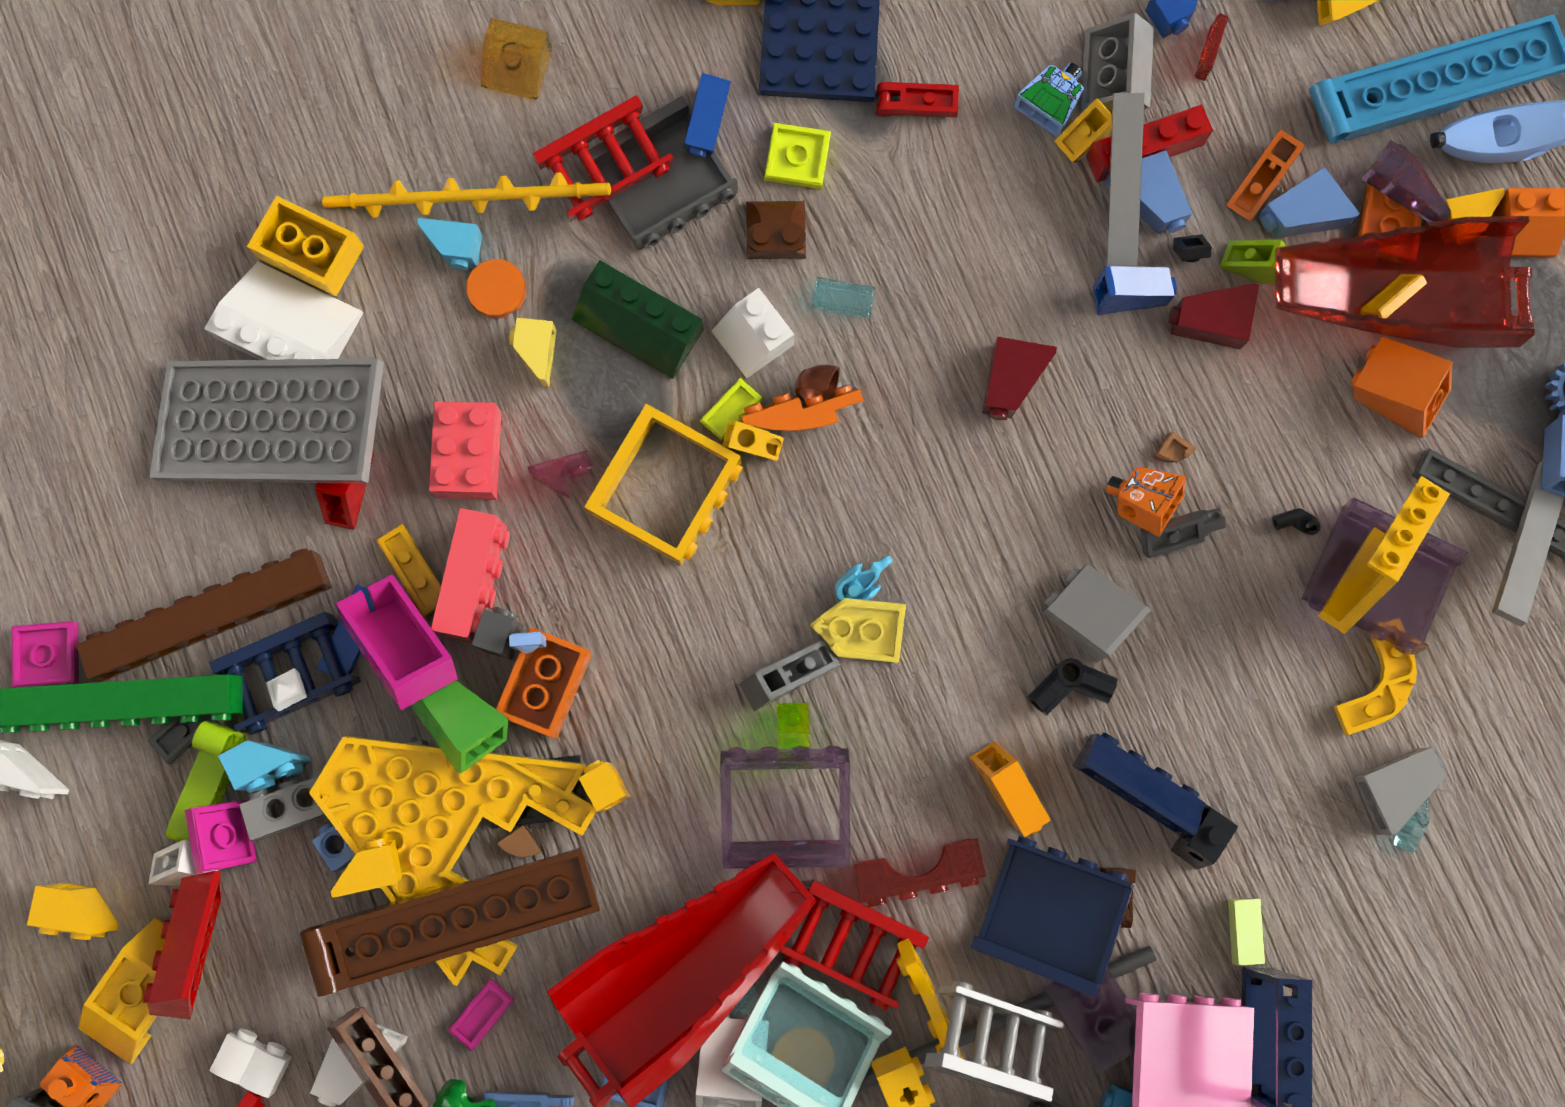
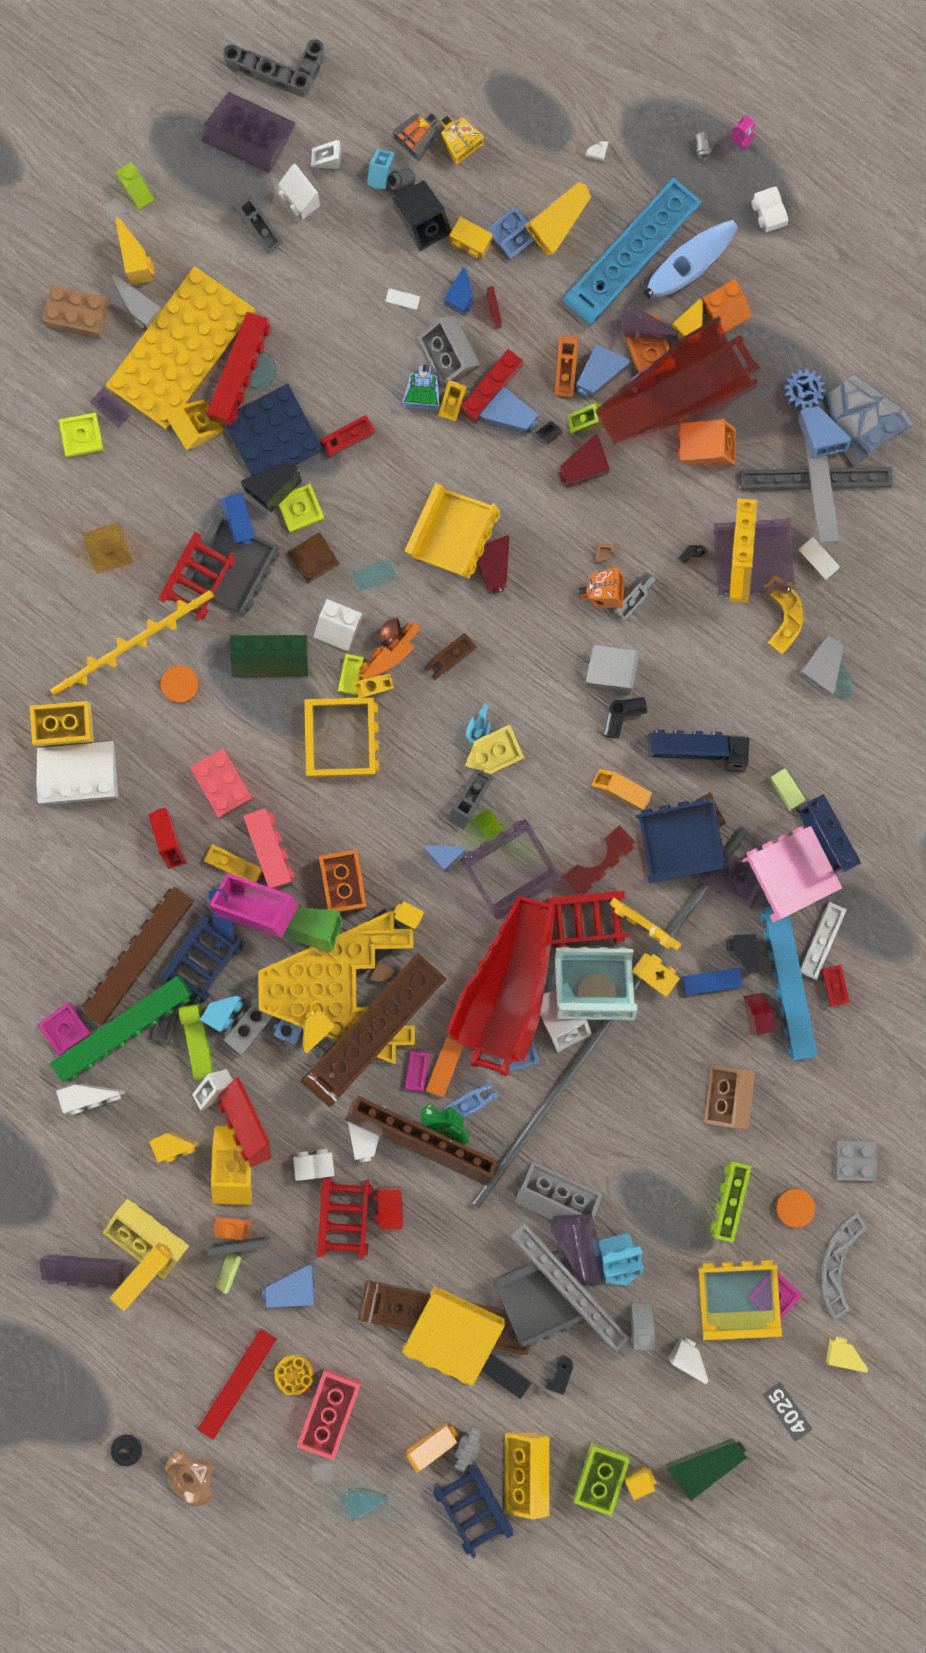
camera: 30 degrees left, 5 degrees up
light grey plate [149,358,384,484] -> none
dark pink tile [185,800,257,874] -> none
white tile [266,668,307,711] -> none
medium azure slope [417,218,482,271] -> none
dark grey brick [472,607,523,660] -> none
light yellow slope [509,318,557,387] -> none
light blue tile [509,632,546,654] -> none
clear pink slope [528,450,593,499] -> none
light grey fence [924,981,1064,1102] -> none
slope [1093,266,1177,315] -> none
light grey tile [1106,93,1145,267] -> none
yellow tile [1360,274,1427,320] -> none
none -> black slope [241,461,302,512]
none -> yellow panel [404,483,500,579]
none -> reddish brown hinge [424,633,477,680]
none -> medium blue slope [426,845,465,871]
none -> orange tile [426,1037,464,1098]
none -> white slope [799,537,840,580]

